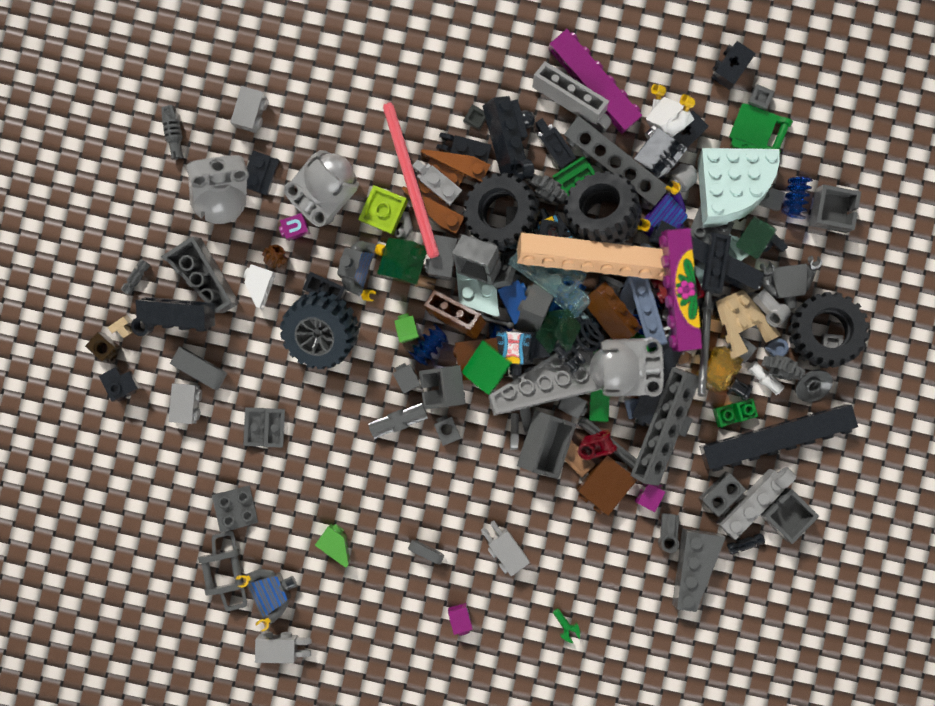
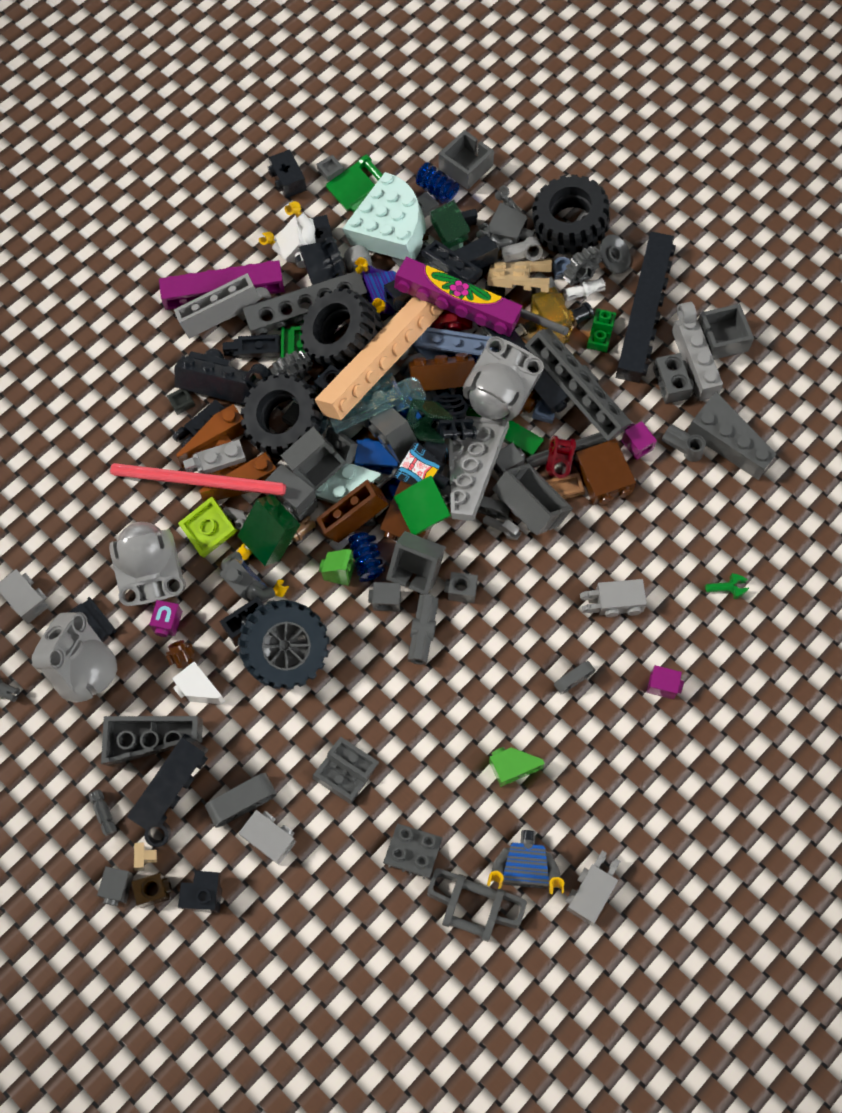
camera: 55 degrees left, 20 degrees down
black axle [727,533,765,555] -> none
none -> dark grey brick [97,866,134,906]

